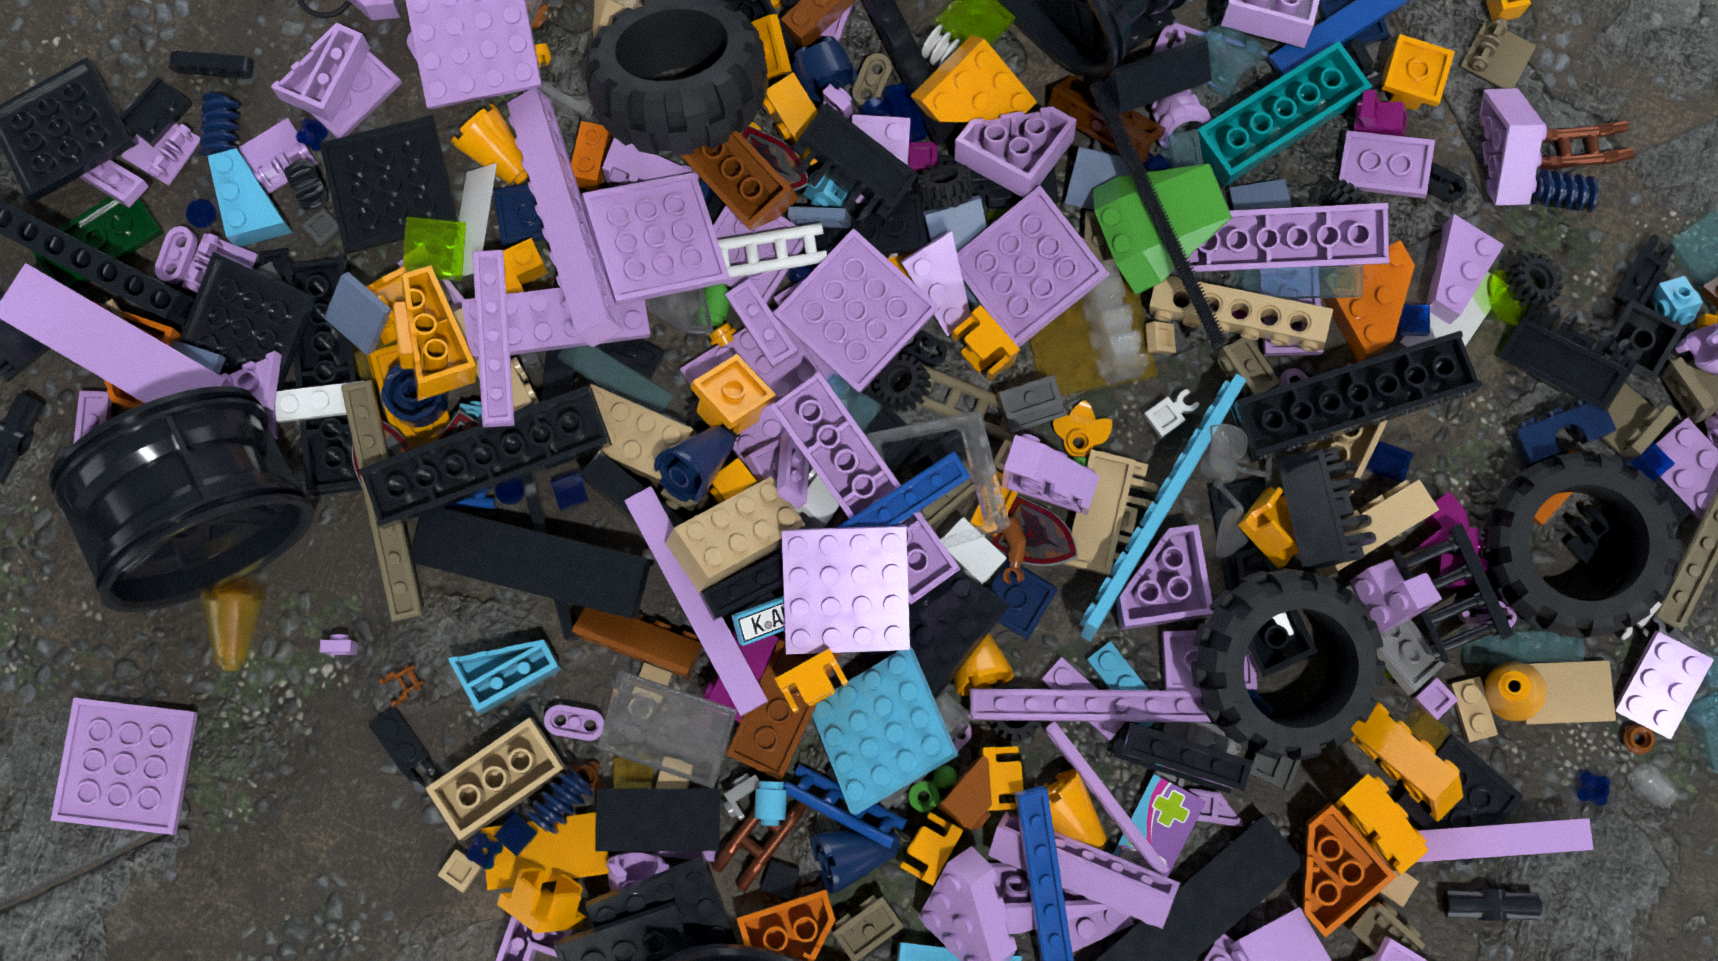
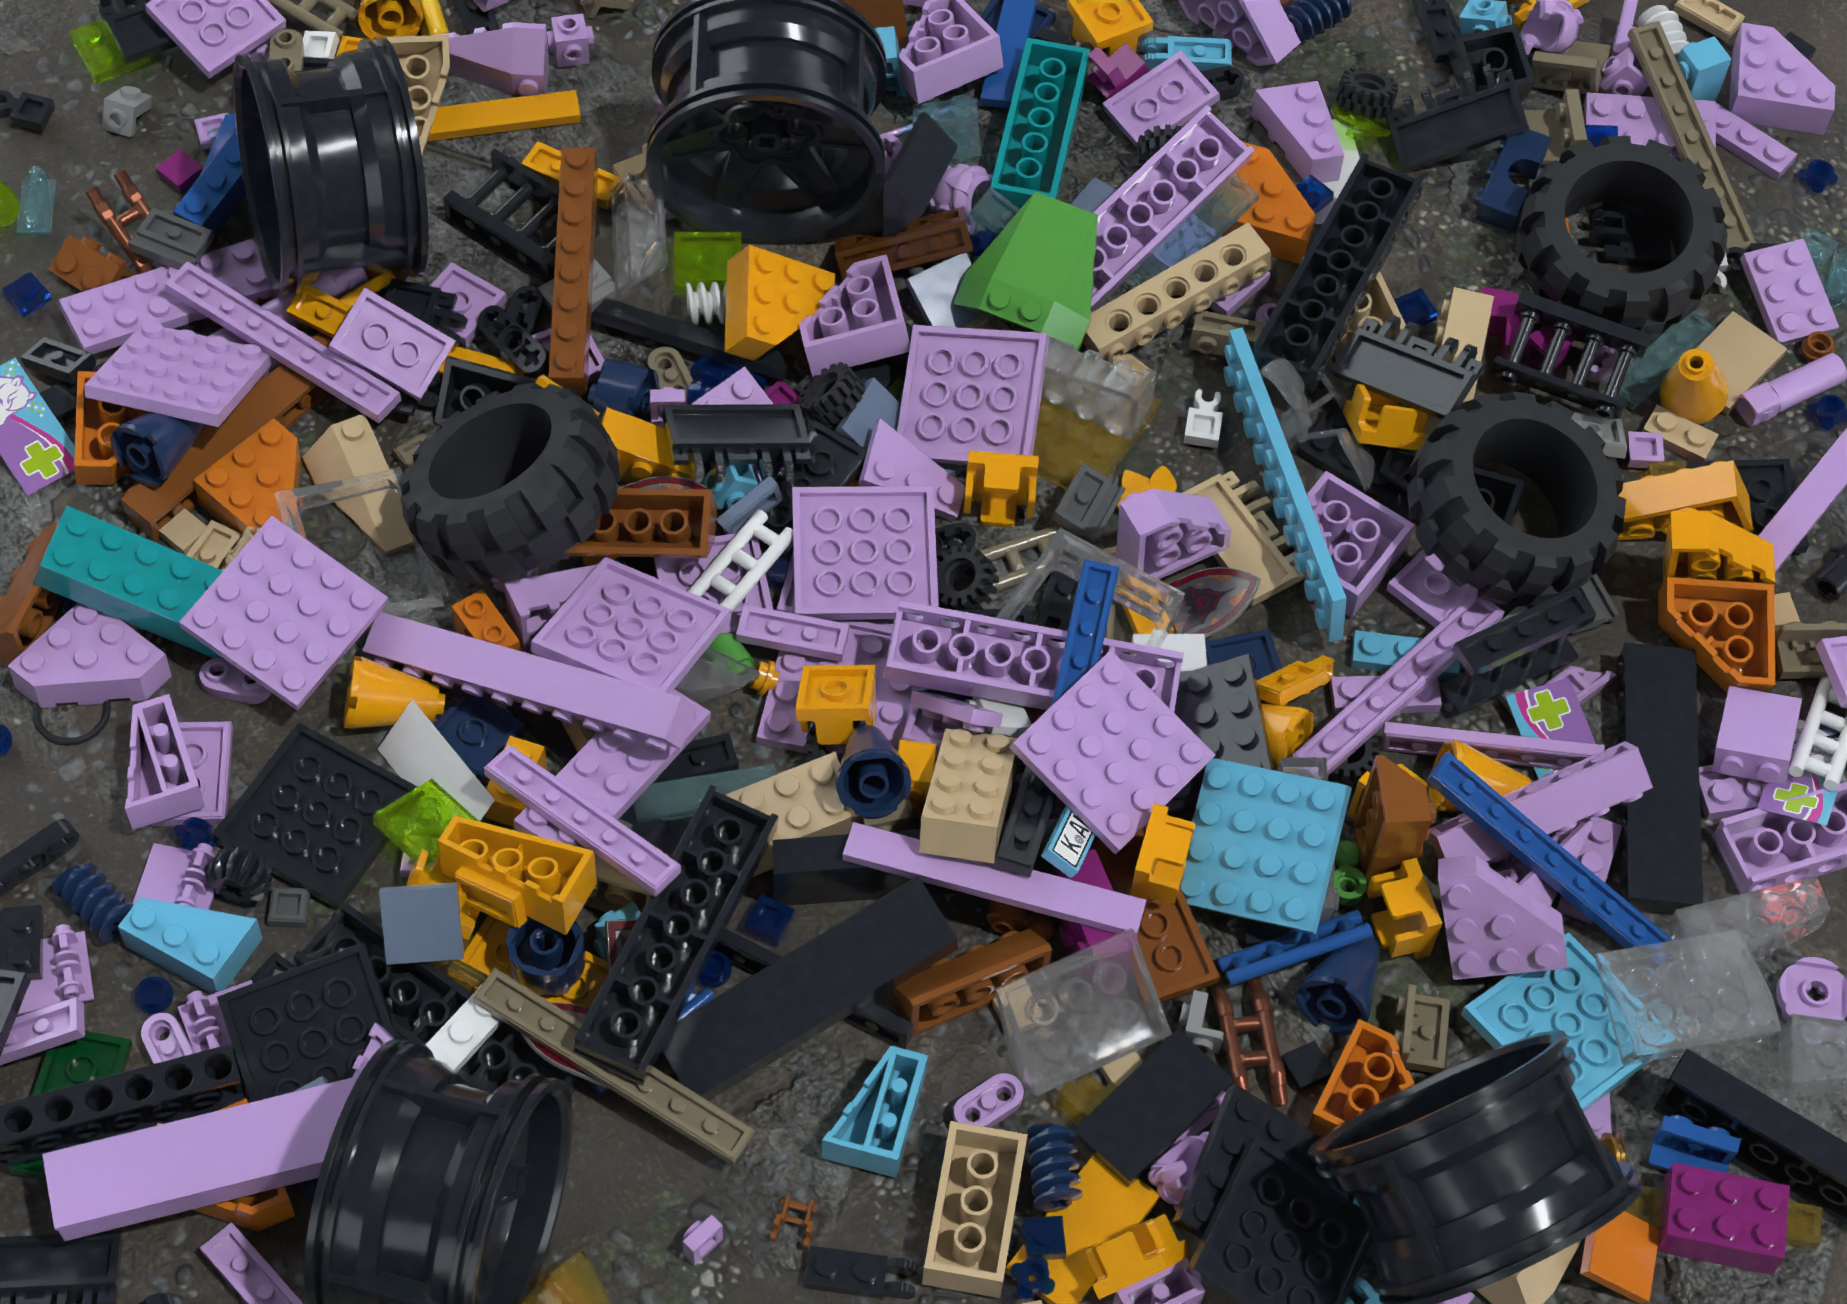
camera: 45 degrees left, 20 degrees down
medium azure brick [754,781,787,826] -> none
dark orange arm [1001,517,1026,584] -> none
black axle [1089,79,1229,349] -> none
lavender brick [1350,559,1442,633] -> none
none -> medium azure hinge [1141,36,1232,71]
none -> light orange hinge [1257,655,1335,706]
none -> lavender piece [1735,353,1847,427]

